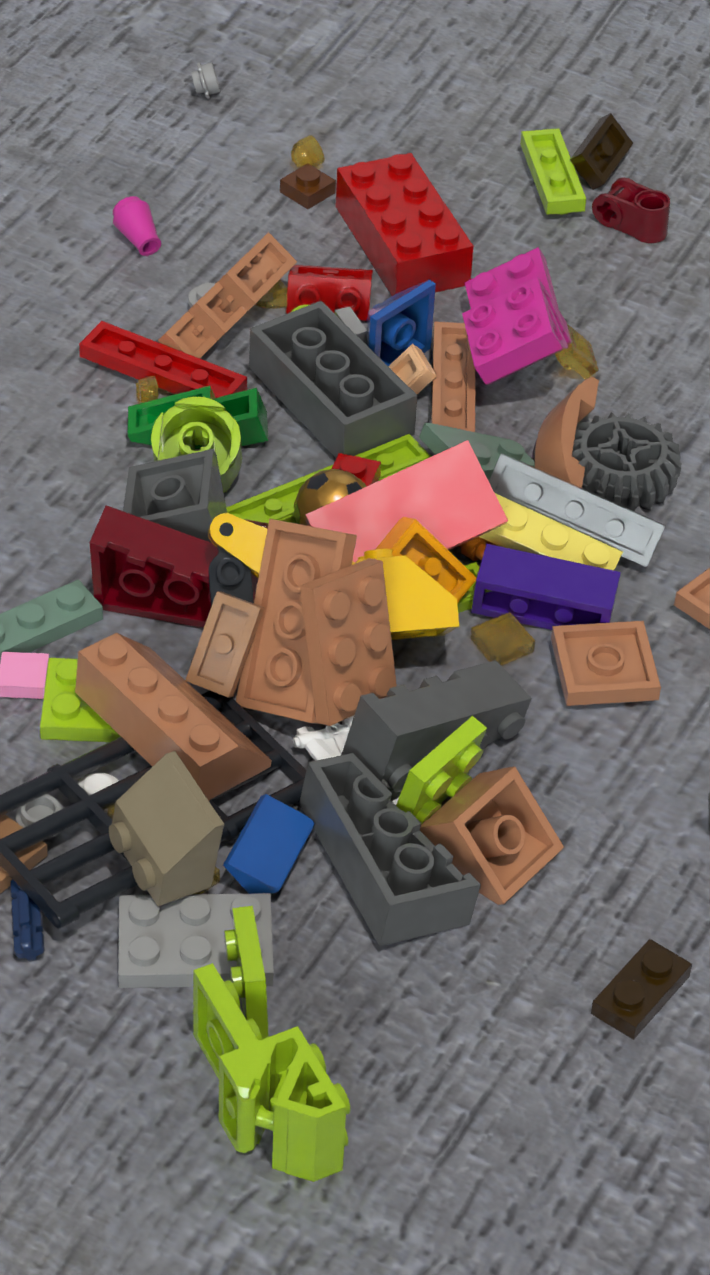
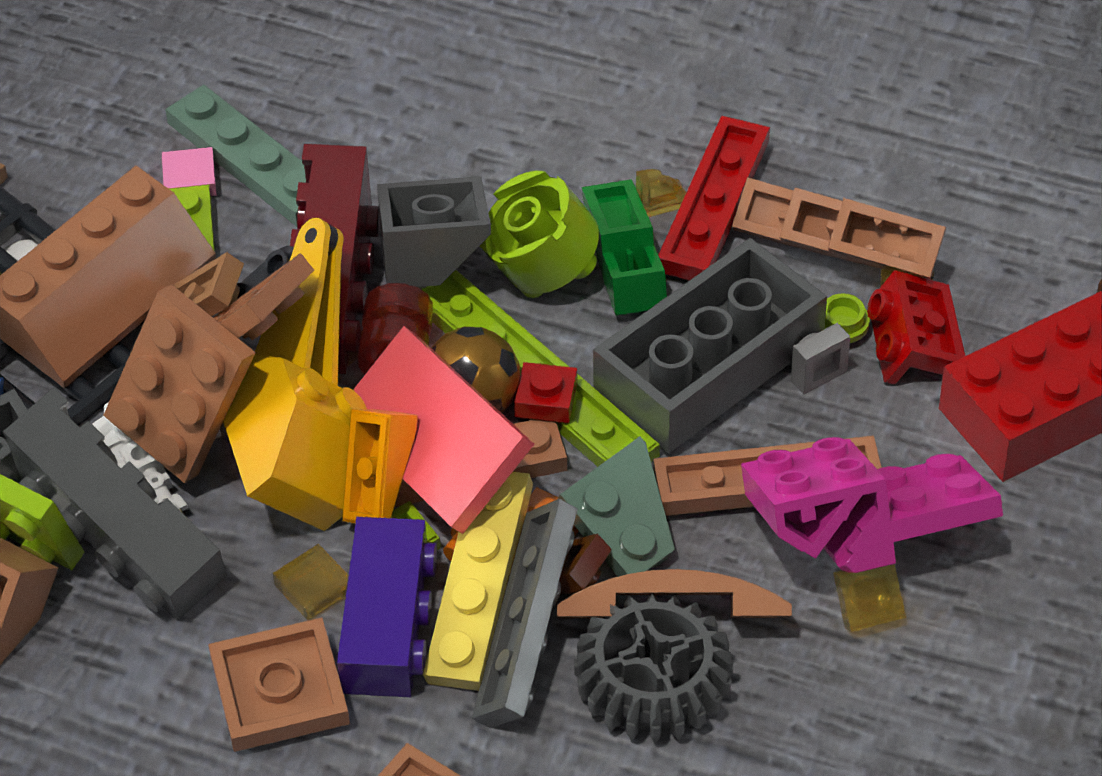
camera: 85 degrees right, 5 degrees up
dark pink cone [113,196,161,256] -> none
blue slope [367,280,436,366] -> none
light nougat tile [388,343,437,394] -> none

